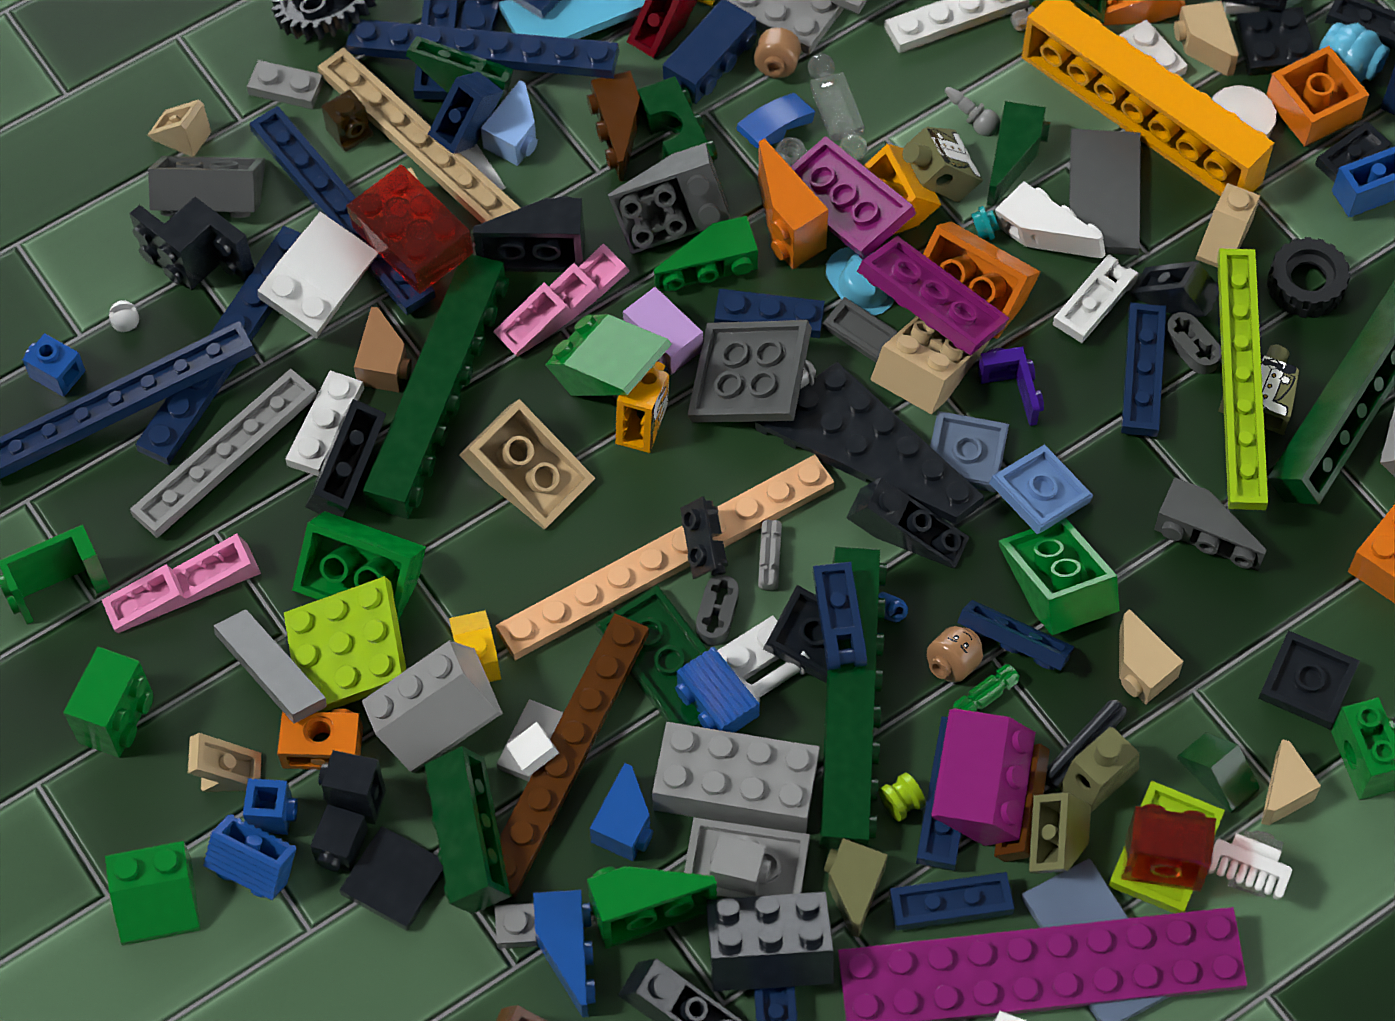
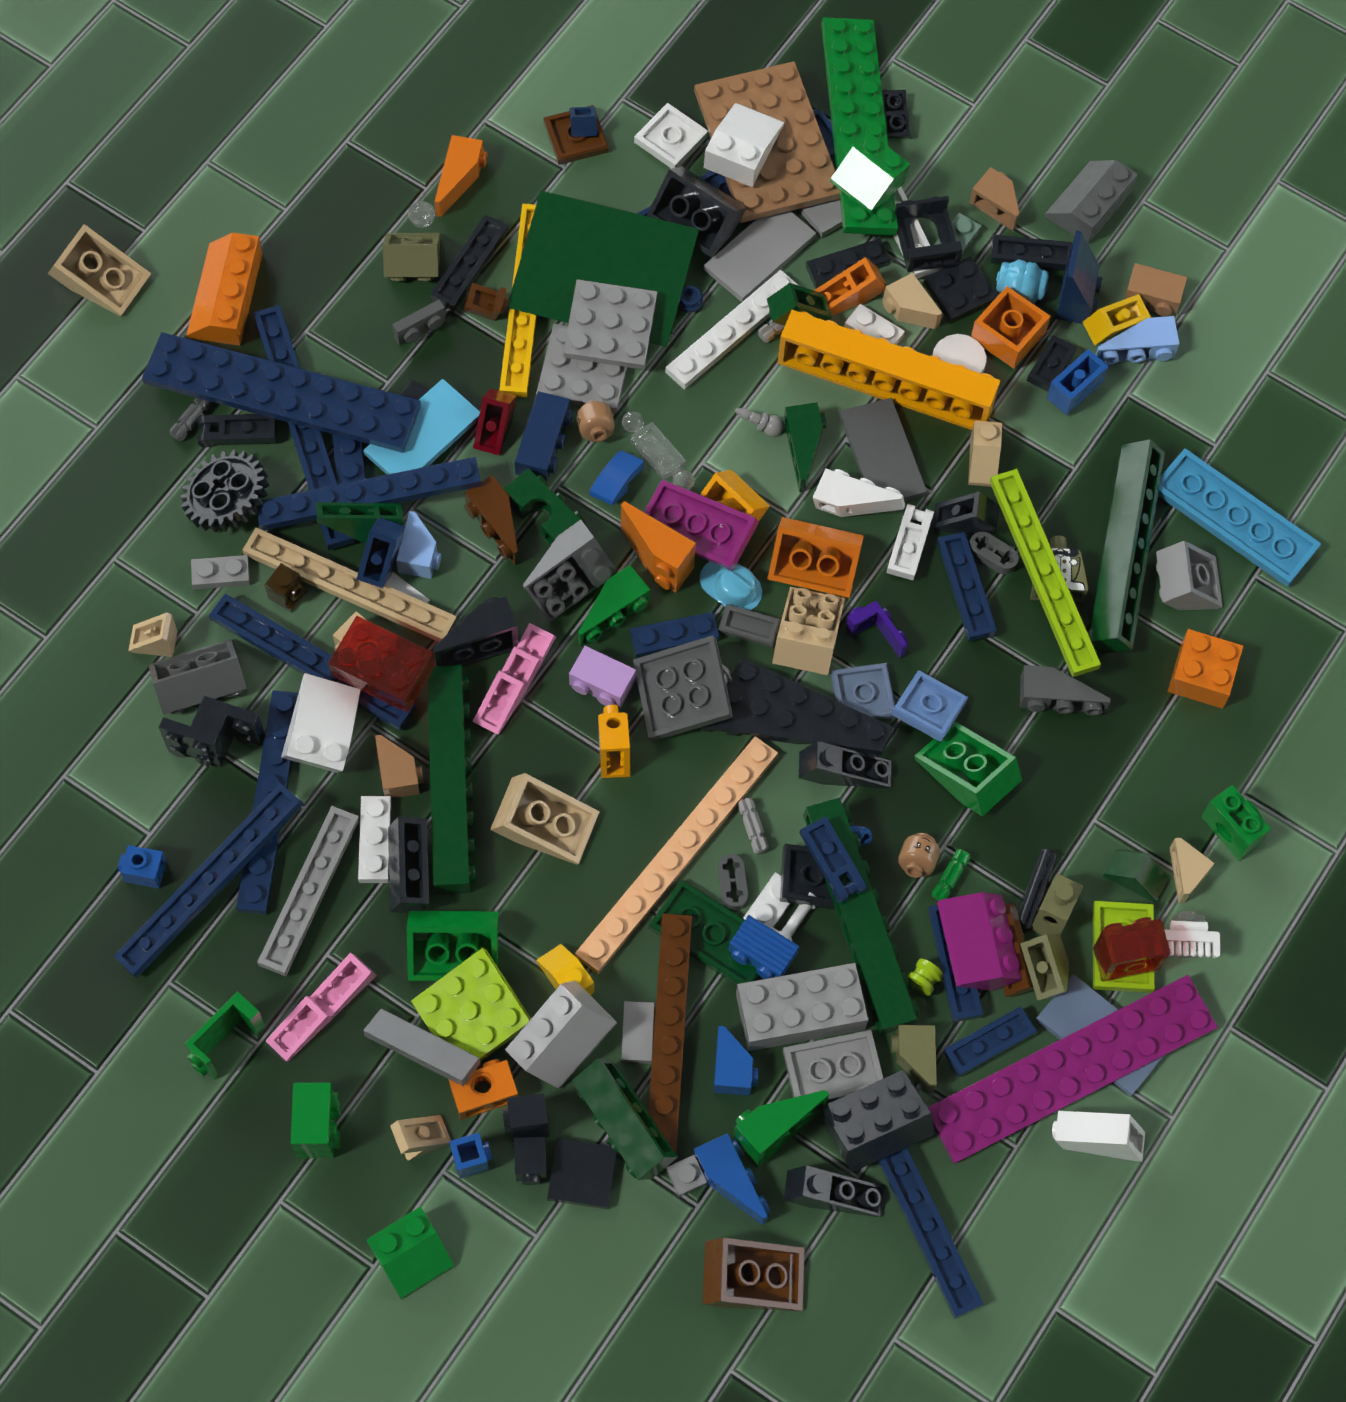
camera: 25 degrees left, 5 degrees up
white hinge [109,300,139,332] -> none
blue brick [203,815,296,900] -> none
white tile [506,722,559,777] -> none
slope [545,314,672,396] -> none
black hinge [680,496,728,579] -> none
light grey brick [709,835,771,896] -> none
clear plate [775,137,807,167] -> none
magenta plate [857,236,1010,355] -> none
olive torso [903,127,983,202] -> none
dark blue plate [957,600,1074,671] -> none
teal plate [971,206,999,240] -> none
tan slope [1119,609,1183,704] -> none
black plate [1258,630,1360,729] -> none
black tyre [1267,237,1350,318] -> none

